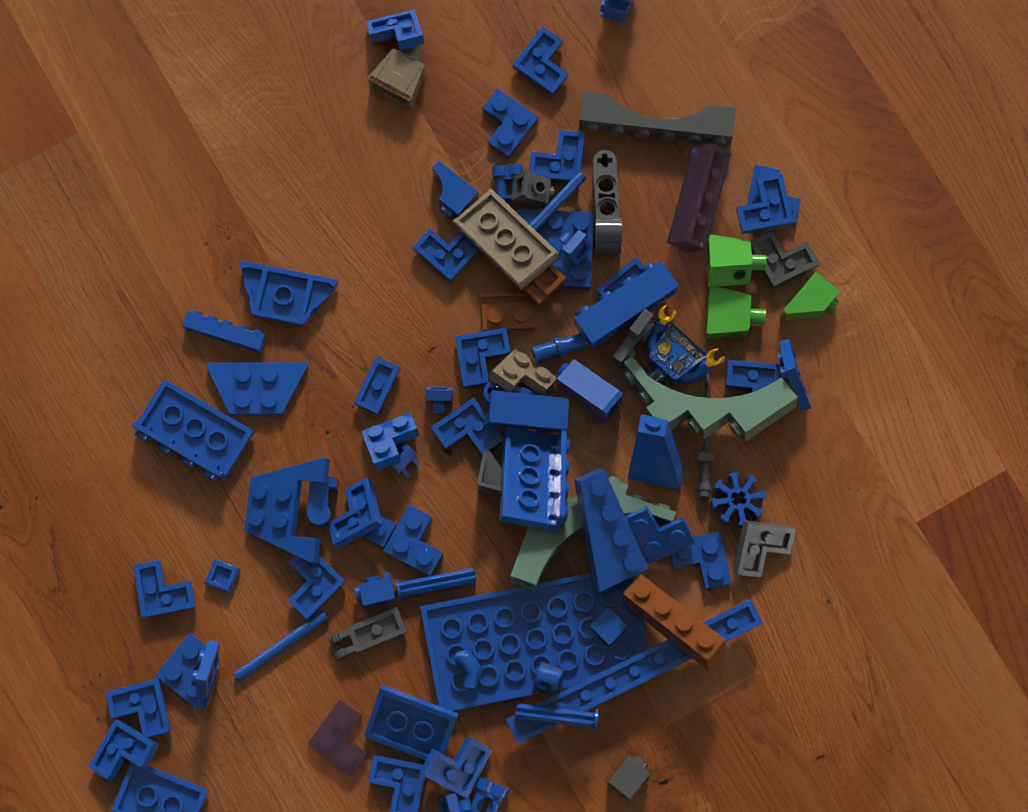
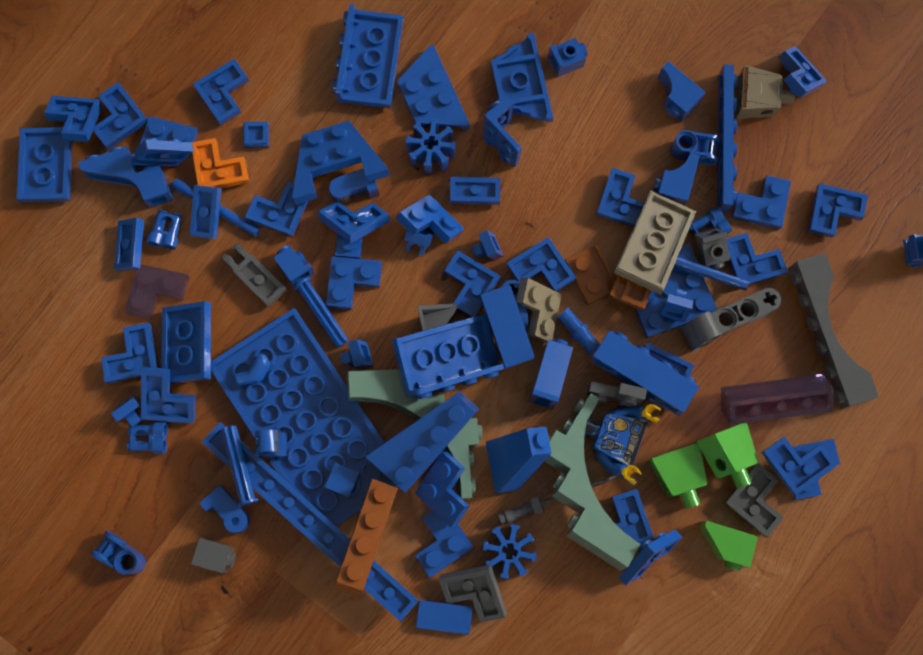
camera: 60 degrees right, 0 degrees up
blue piece [182,310,266,354] -> none
none -> blue arch [78,147,174,208]
none -> blue plate [114,218,144,272]
none -> blue piece [146,210,183,250]
none -> blue plate [189,185,222,239]
none -> orange plate [192,138,250,188]
none -> blue leg [199,485,250,533]
none -> blue tile [340,339,374,369]
none -> blue gear [406,119,456,175]
none -> blue tile [416,600,473,635]
none -> blue bracket [482,97,522,167]
none -> blue brick [548,38,588,77]
none -> blue arch [658,61,705,122]
none -> blue piece [670,130,720,165]
none -> blue plate [717,64,737,212]

